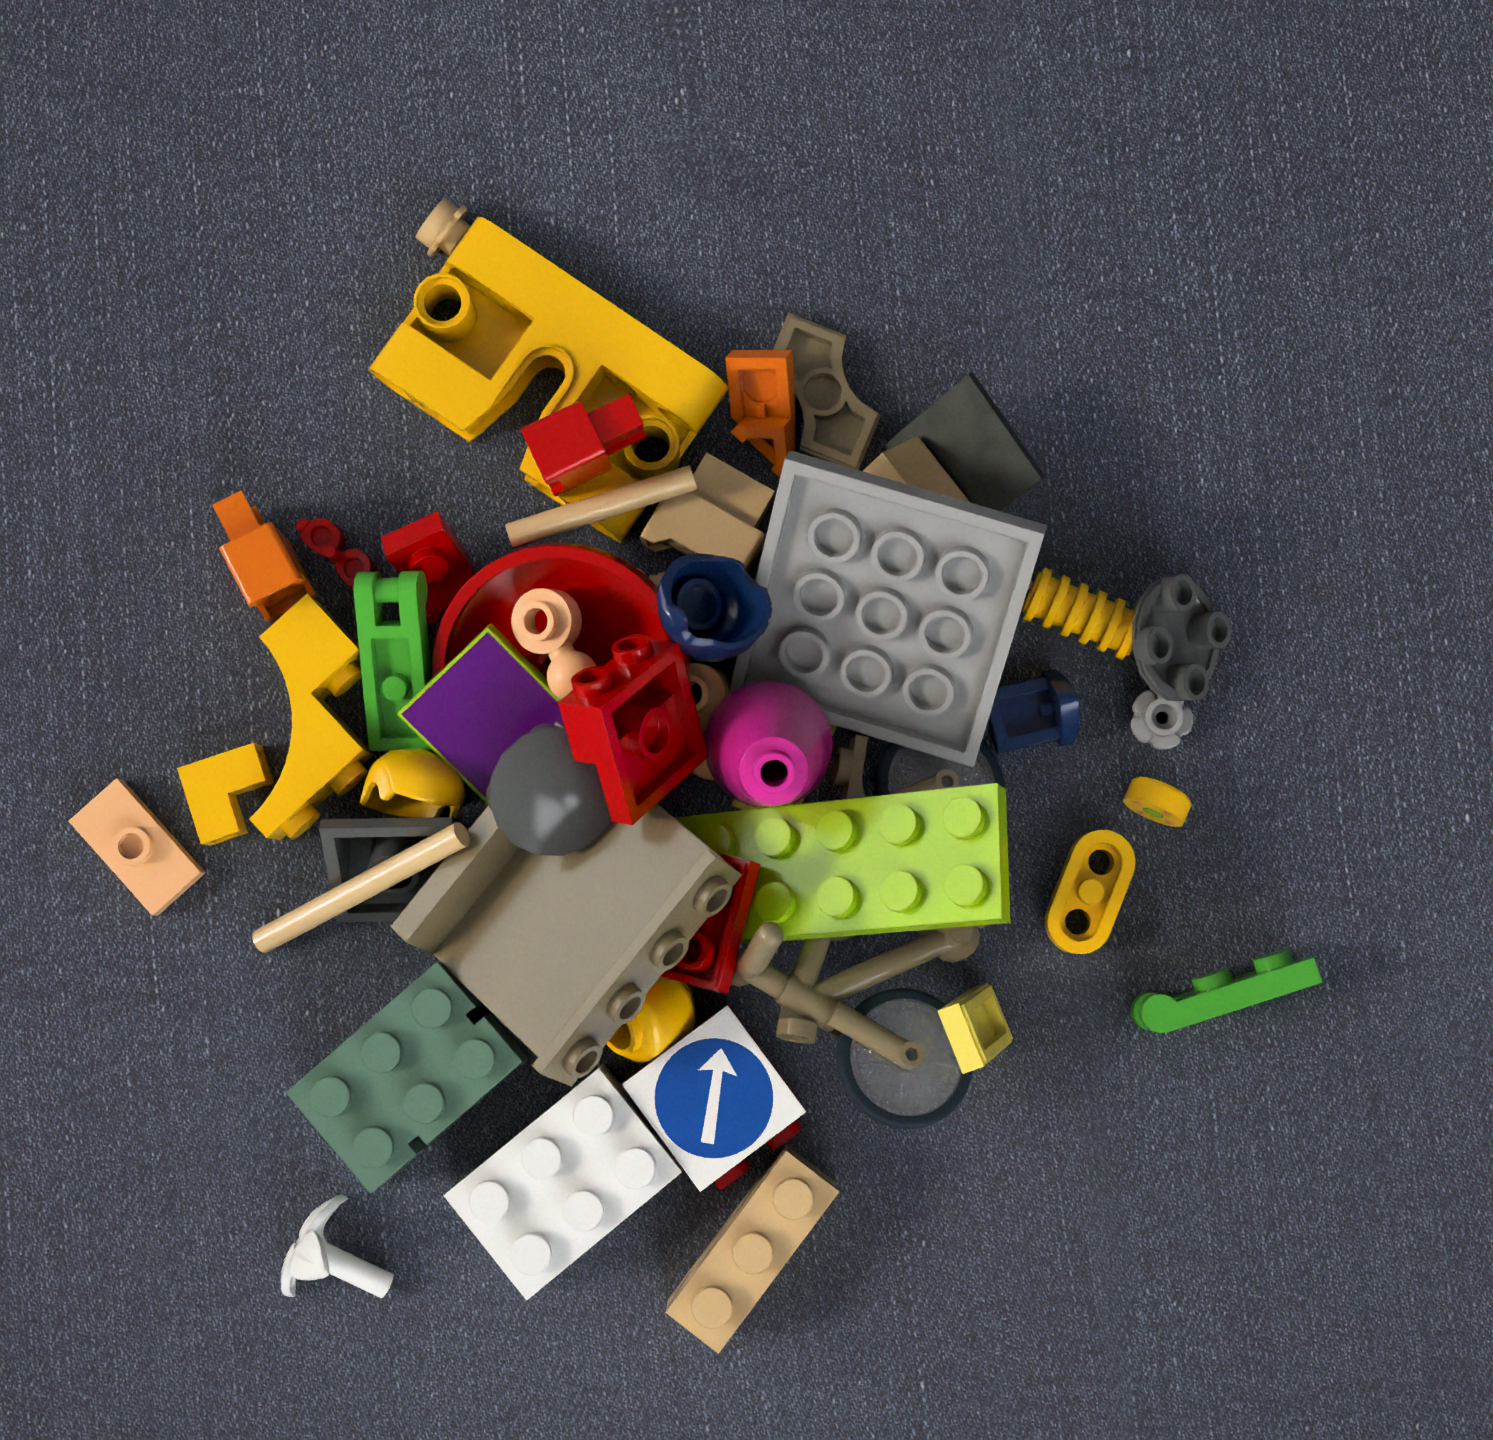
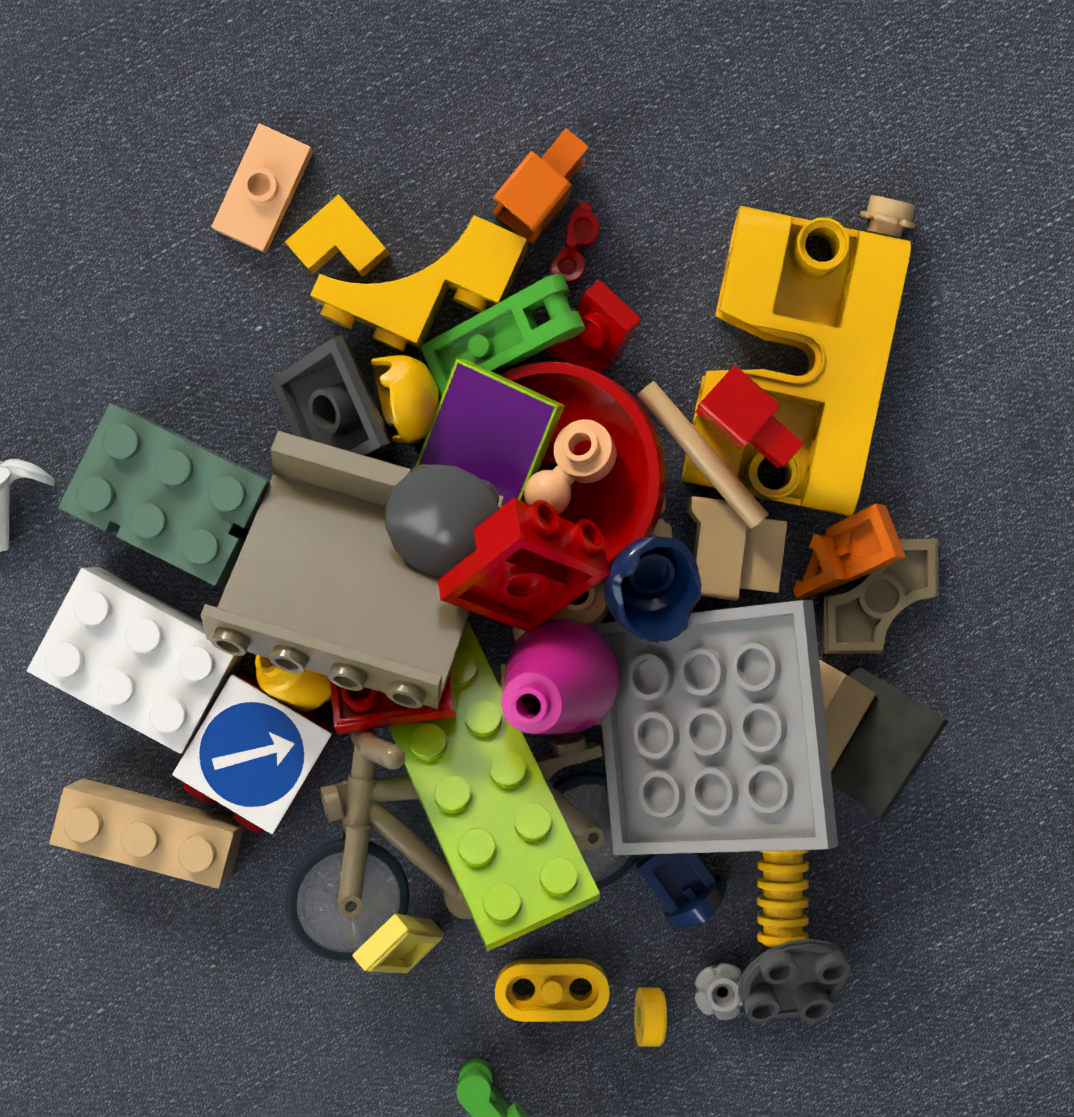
camera: 70 degrees right, 5 degrees up
tan bar [252,822,470,953] -> none

